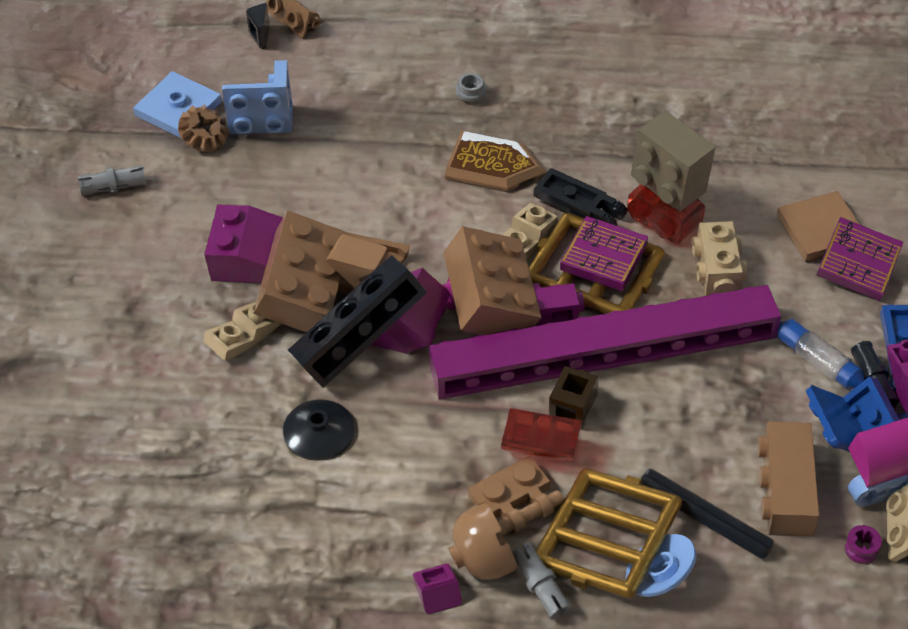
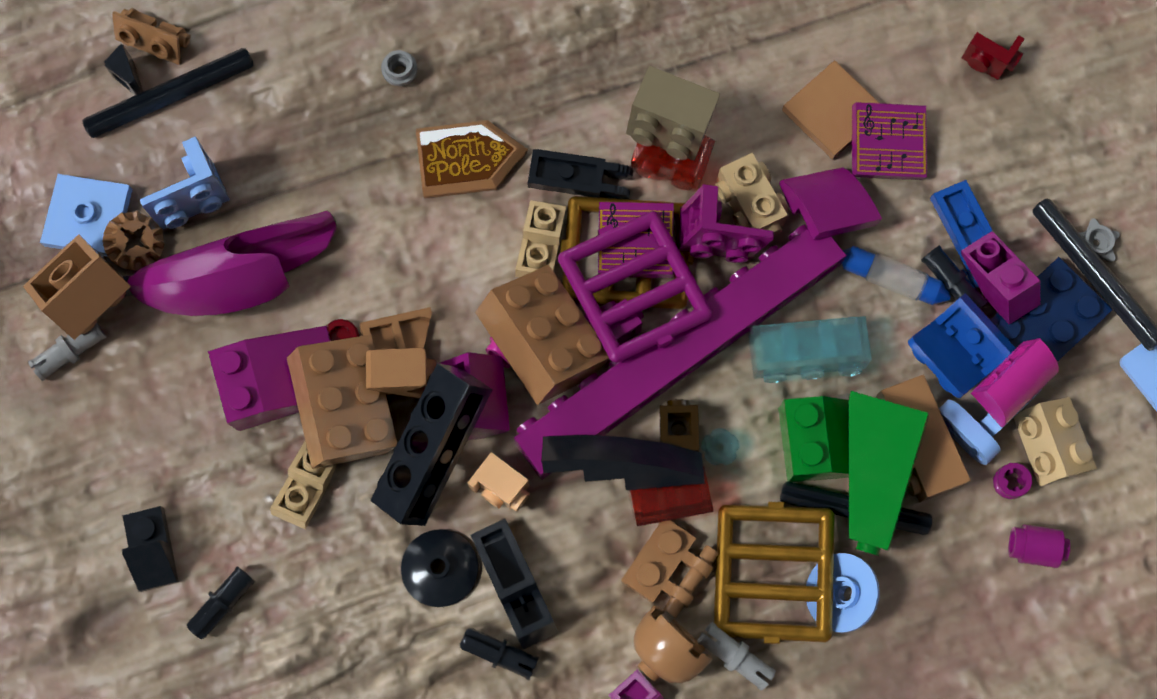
camera: 25 degrees left, 25 degrees up
none -> medium nougat brick [23,234,131,340]
none -> black axle [82,48,254,138]
none -> black slope [122,506,179,592]
none -> magenta piece [123,211,337,316]
none -> black axle [186,566,256,639]
none -> black axle [460,628,539,680]
none -> light nougat brick [467,452,530,512]
none -> black slope [470,519,559,650]
none -> black slope [541,435,705,491]
none -> magenta bar [558,211,713,363]
none -> magenta bracket [678,184,774,263]
none -> clear light blue plate [701,428,739,465]
none -> clear light blue brick [748,316,872,383]
none -> green slope [778,396,849,482]
none -> magenta slope [779,167,882,240]
none -> green slope [849,391,929,556]
none -> light blue beam [939,400,1001,465]
none -> magenta brick [1008,524,1070,568]

